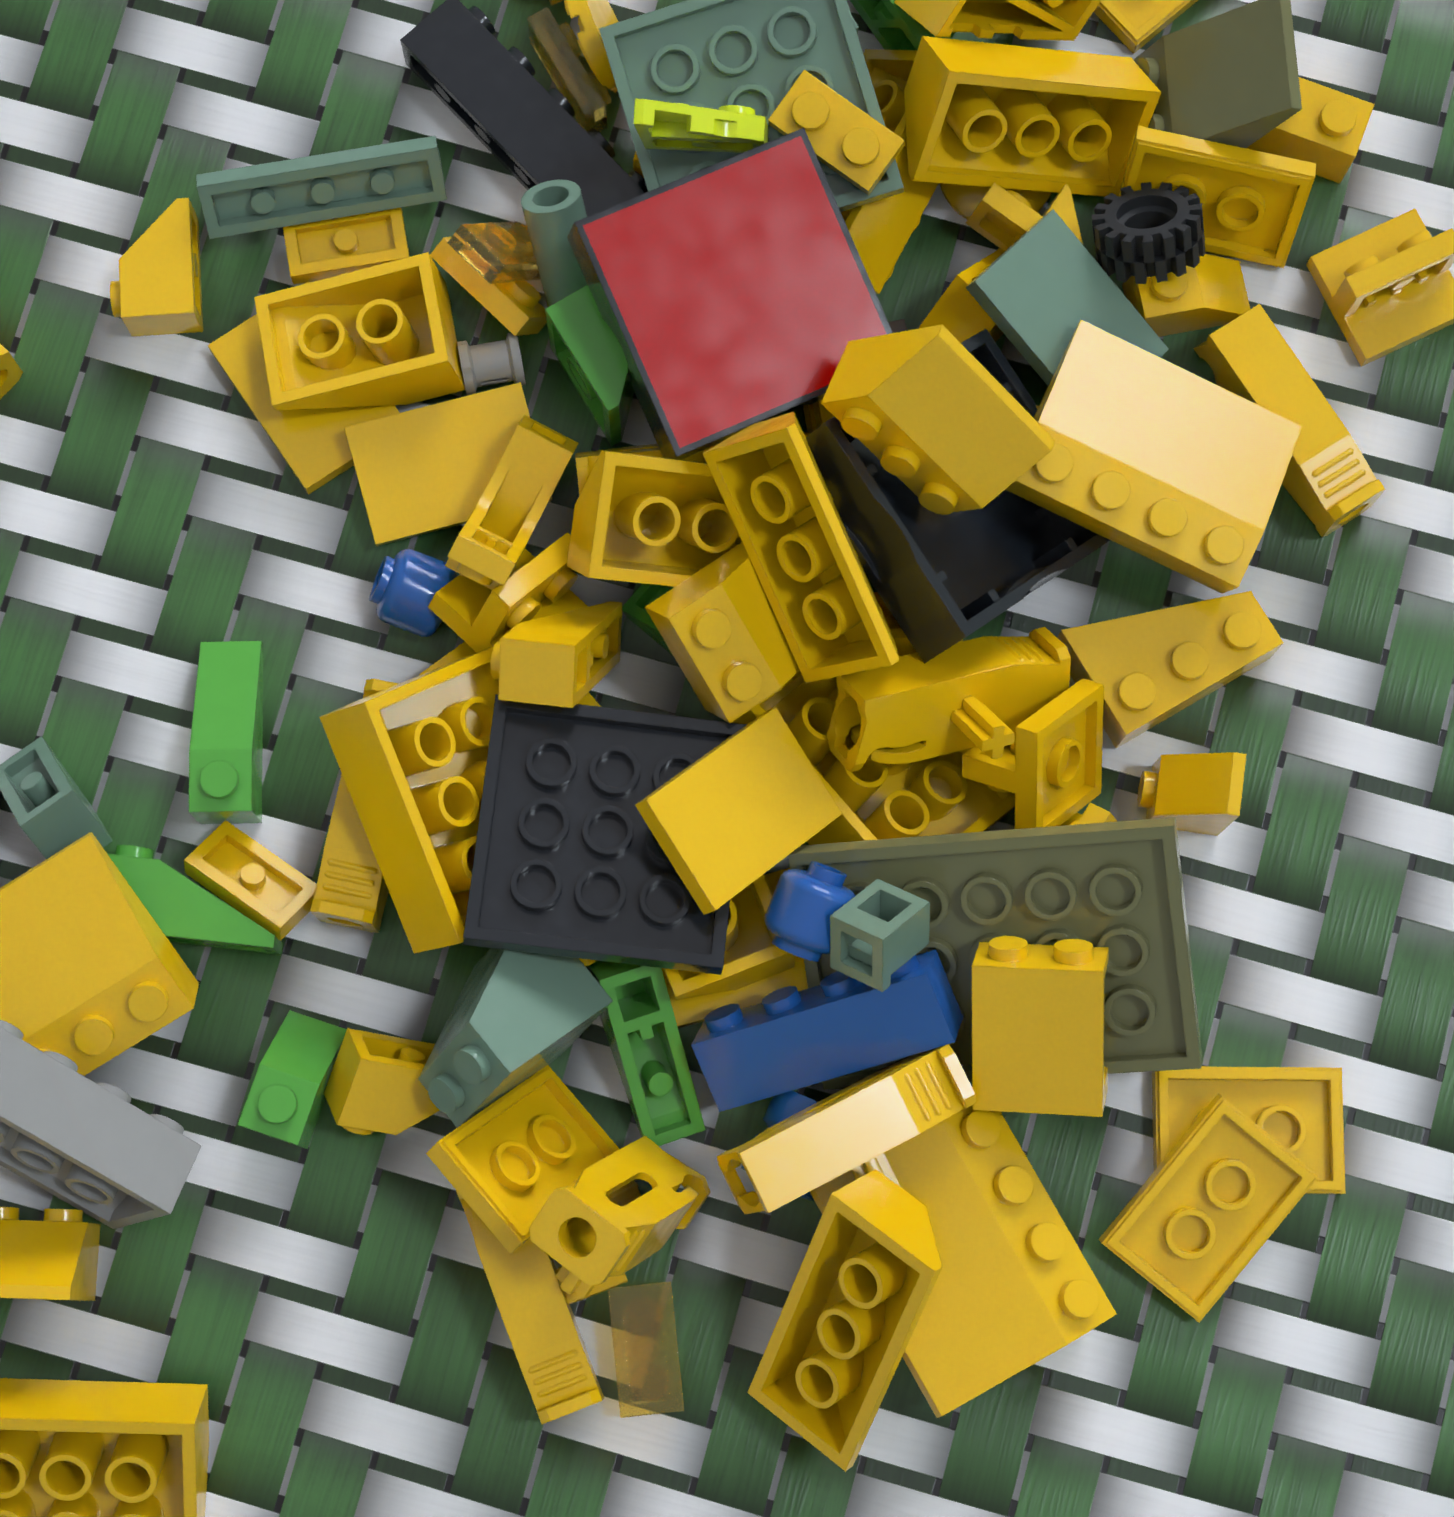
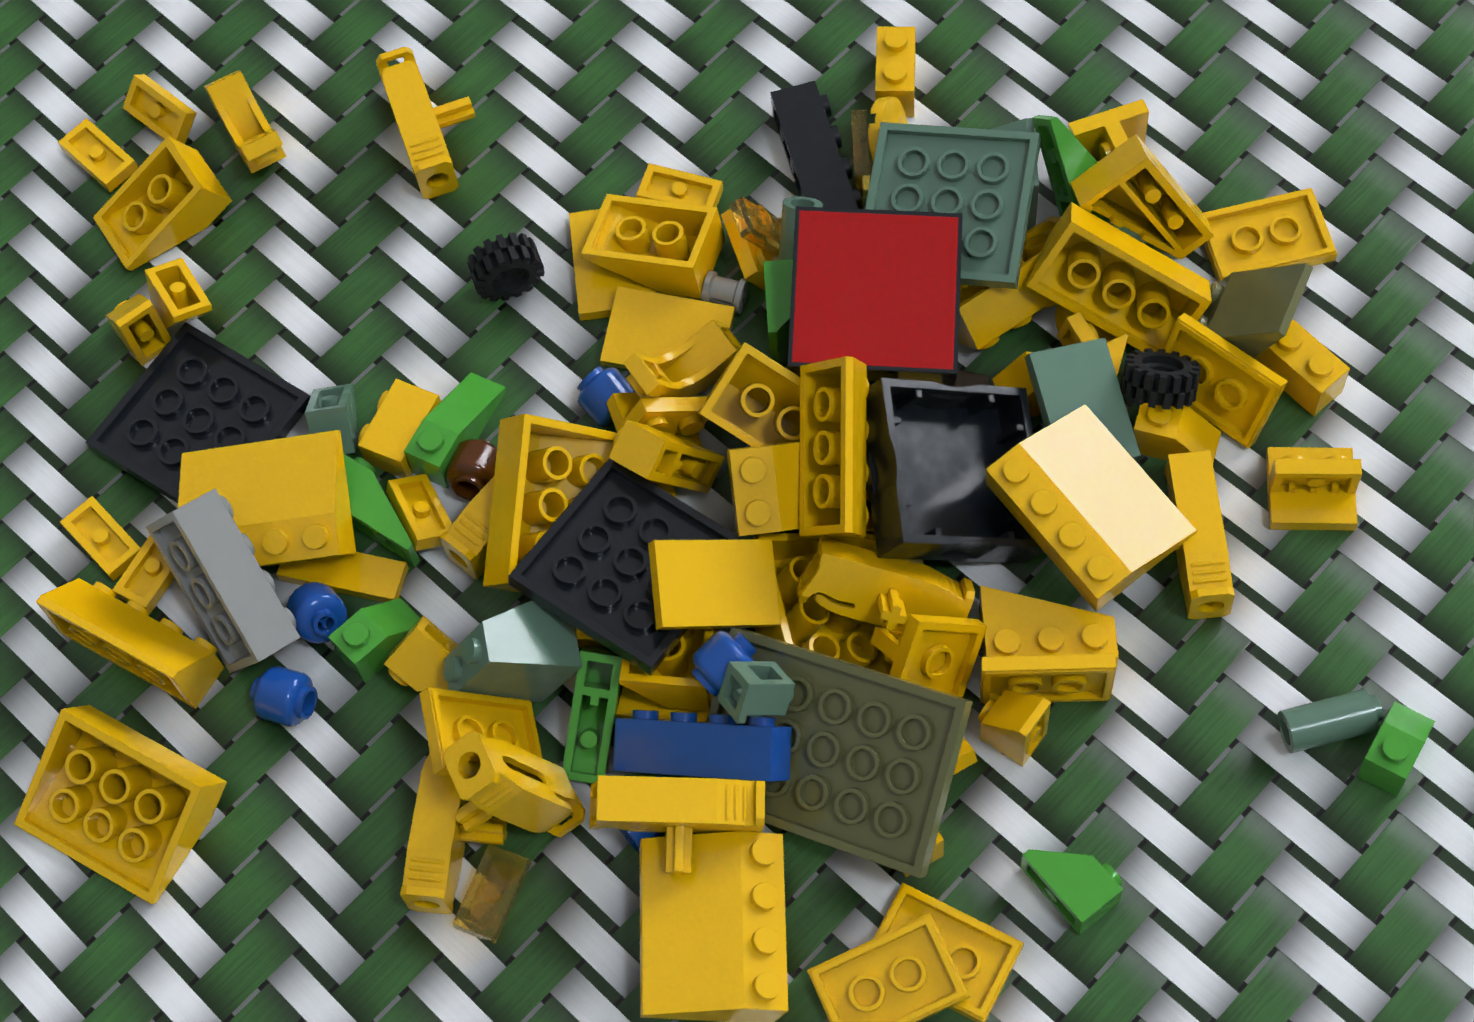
camera: 40 degrees right, 15 degrees down
yellow slope [110,198,203,337] -> none
sand green fence [196,135,447,239] -> none
neon yellow wing [633,98,769,153] -> none
yellow slope [747,1169,942,1472] -> none
yellow plate [768,70,905,195] -> none
yellow slope [821,324,1056,515] -> none
yellow panel [972,936,1109,1117] -> none
none -> blue head [250,666,318,727]
none -> yellow tile [276,552,409,602]
none -> blue head [286,582,347,644]
none -> yellow brick [358,379,441,478]
none -> reddish brown head [446,439,497,500]
none -> black tyre [467,232,545,301]
none -> yellow tile [980,653,1116,704]
none -> bright green slope [1020,849,1123,935]

